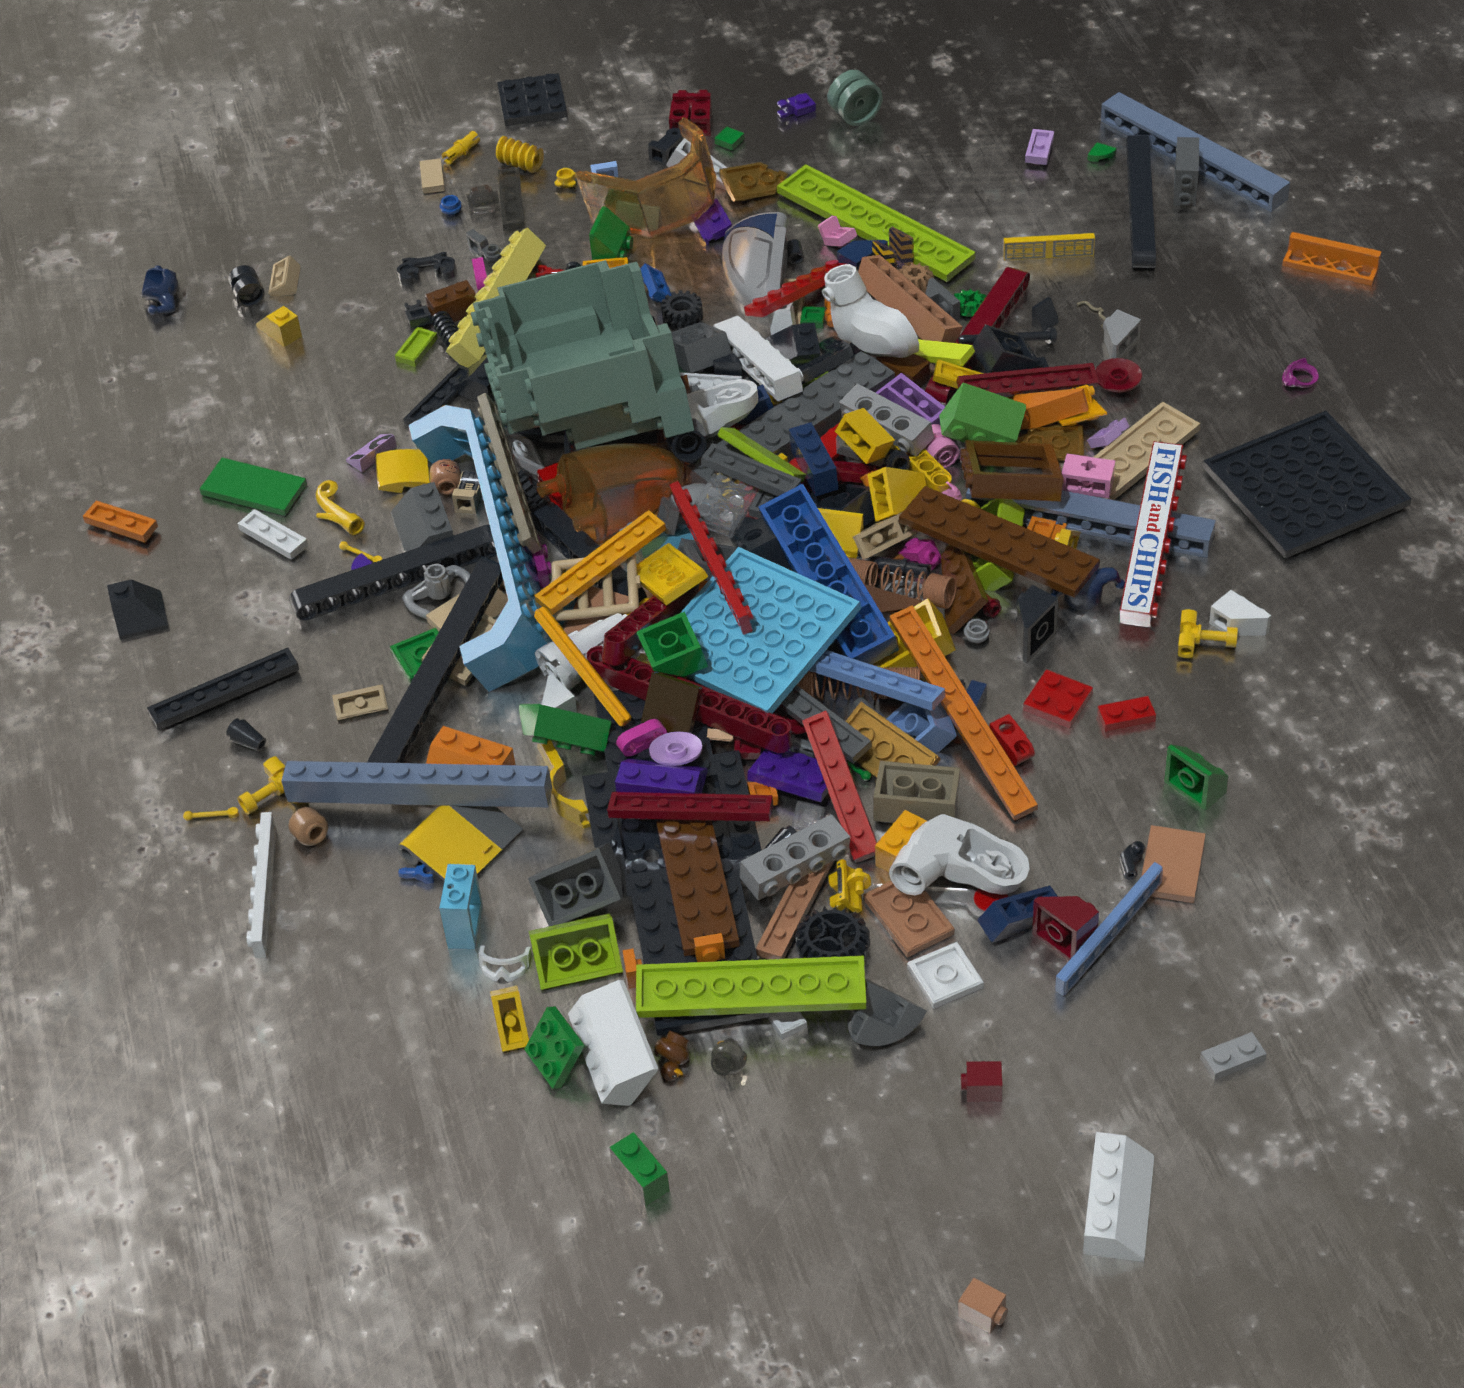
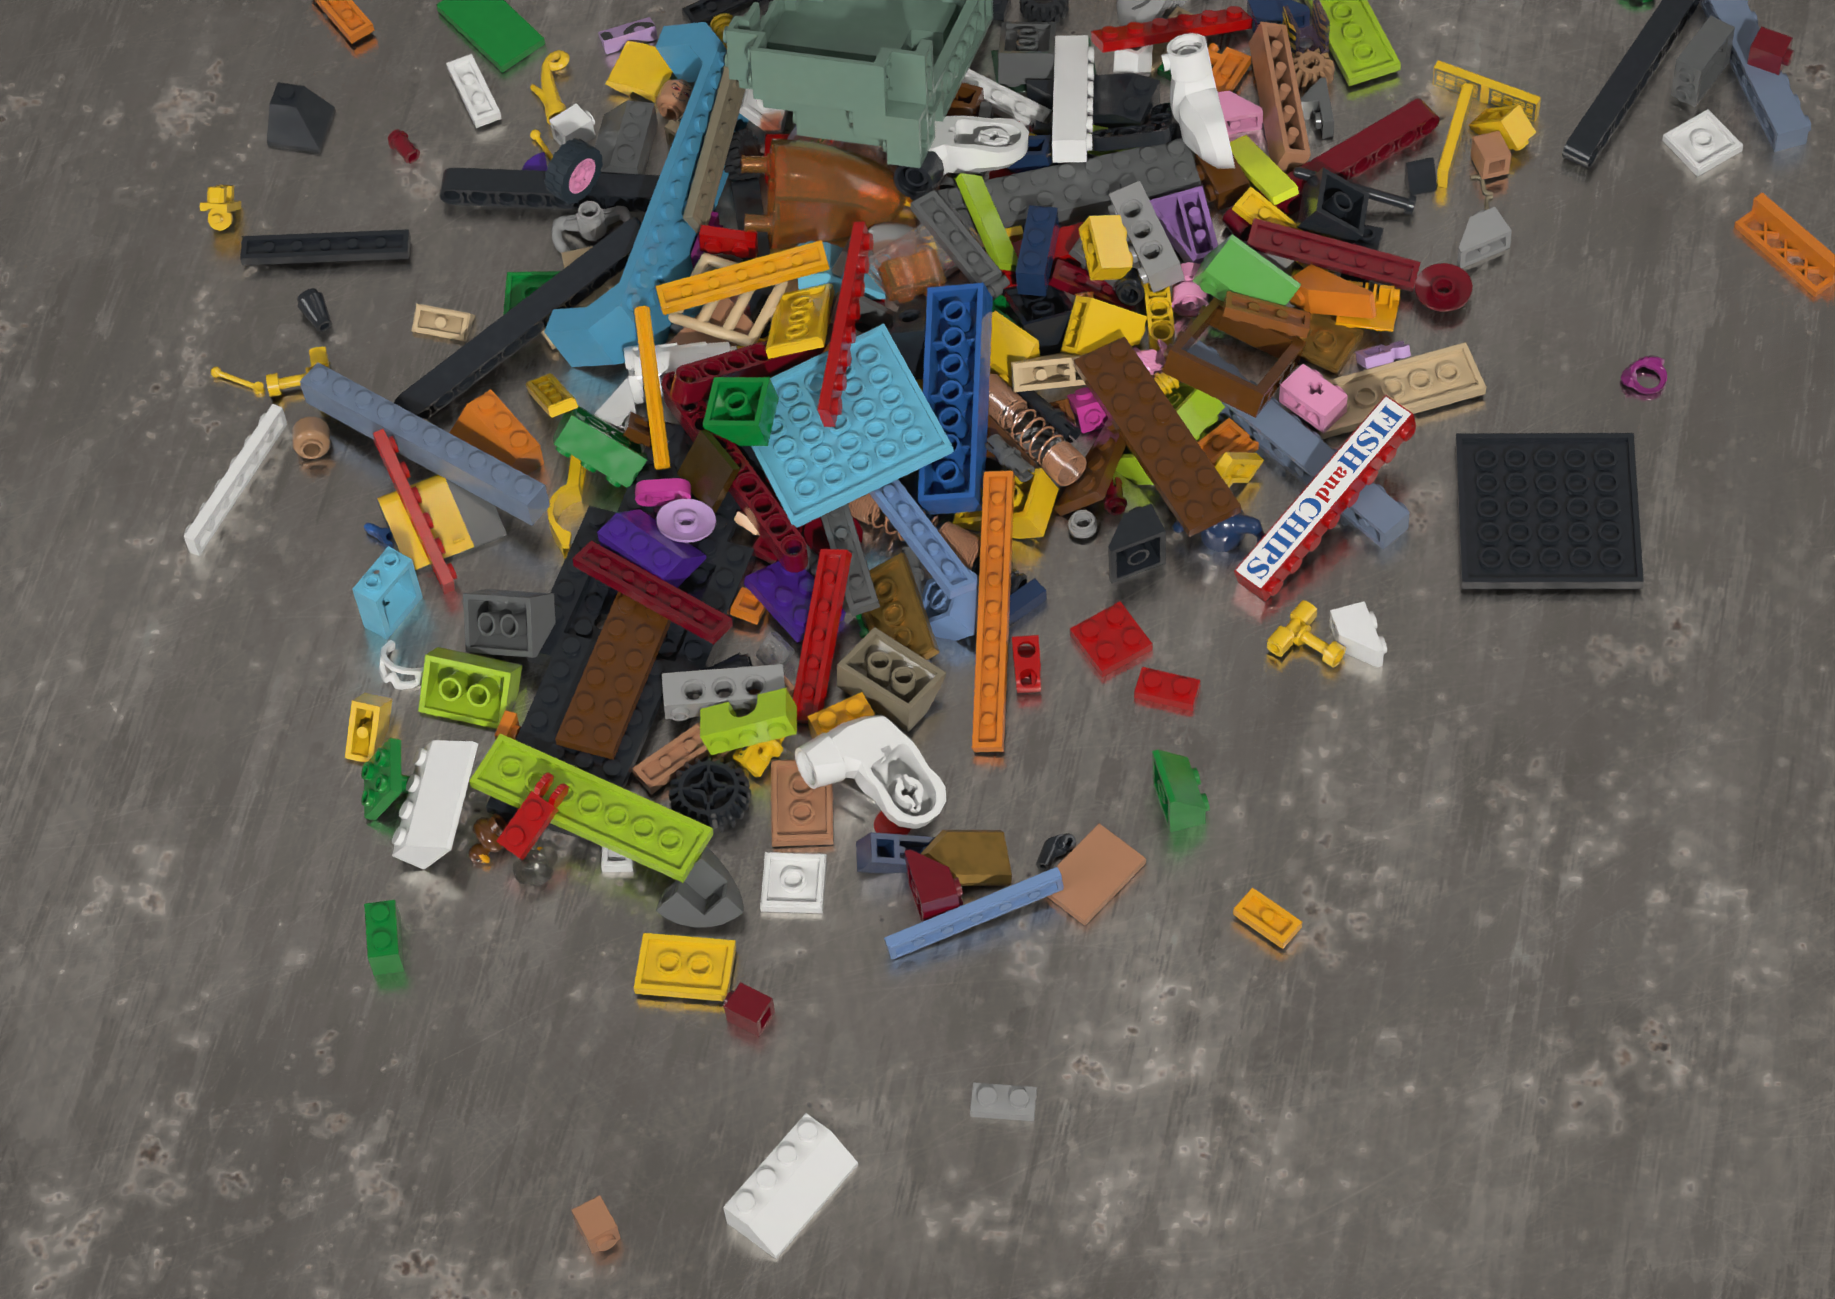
camera: 30 degrees right, 10 degrees up
orange plate [694,933,725,962] -> none
green gear [954,289,986,317] -> none
none -> yellow hips [200,184,241,231]
none -> red plate [373,429,458,595]
none -> dark red pin [388,129,420,164]
none -> red hinge [496,772,569,860]
none -> yellow tile [525,373,578,418]
none -> black wheel [544,138,603,204]
none -> white brick [549,103,595,146]
none -> reddish brown plate [623,412,651,447]
none -> yellow plate [634,933,736,1001]
none -> red plate [699,225,758,258]
none -> lime arch [700,688,797,755]
none -> clear orange brick [878,249,947,303]
none -> pearl gold tile [921,830,1012,886]
none -> dark grey pin [985,434,1035,482]
none -> dark orange plate [1222,291,1311,338]
none -> light orange plate [1233,887,1302,949]
none -> yellow tile [1437,83,1474,188]
none -> yellow slope [1468,105,1536,151]
none -> nougat brick [1470,131,1511,180]
none -> white tile [1662,109,1743,177]
none -> dark red brick [1747,26,1795,75]

